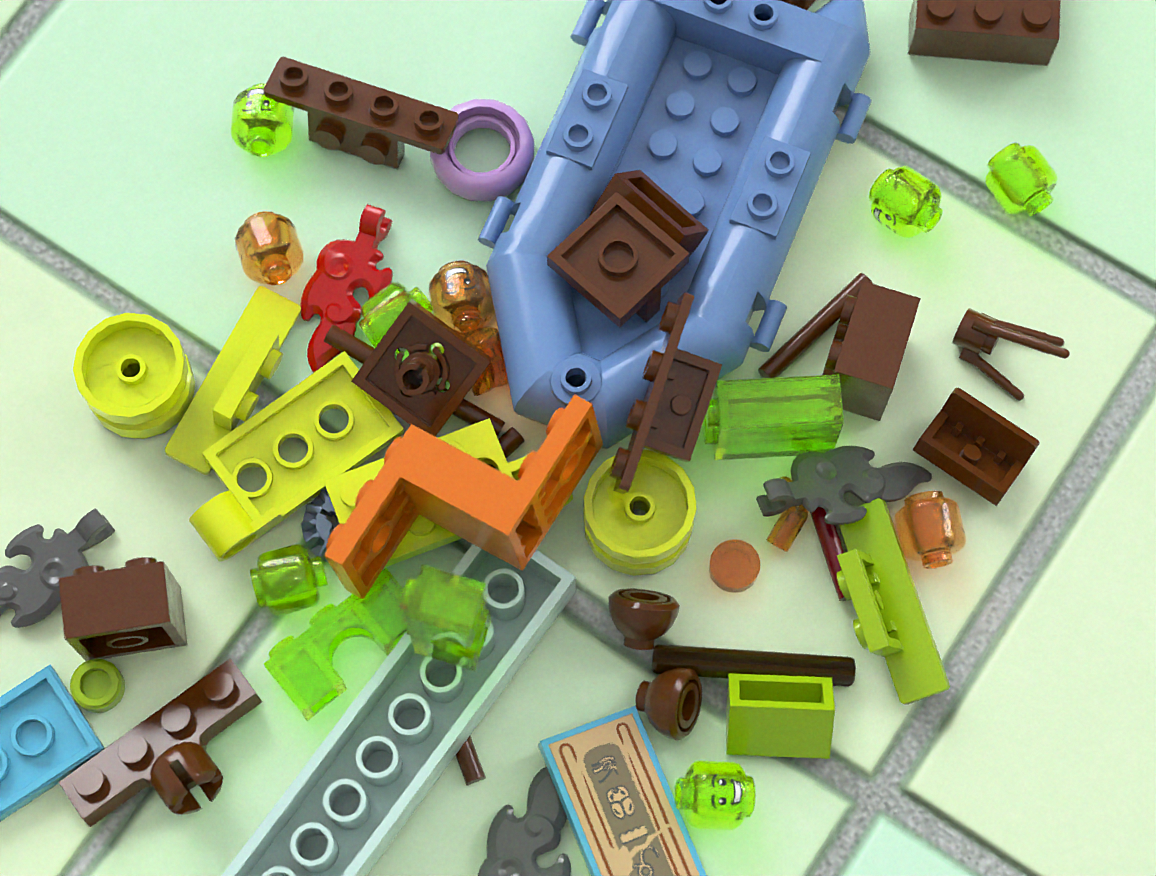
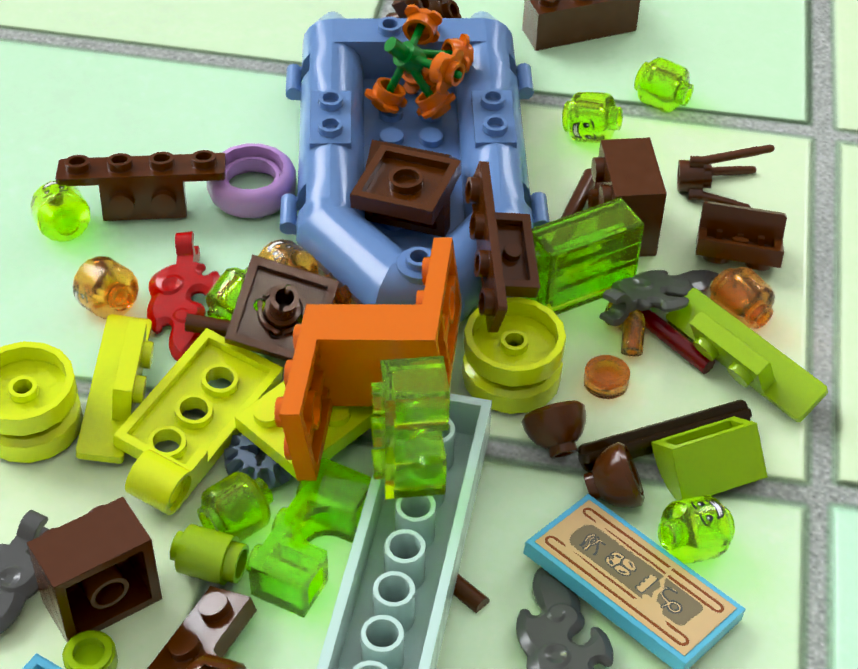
camera: 25 degrees left, 25 degrees down
none -> lime brick [170,524,249,586]
none -> orange plant [364,4,474,119]

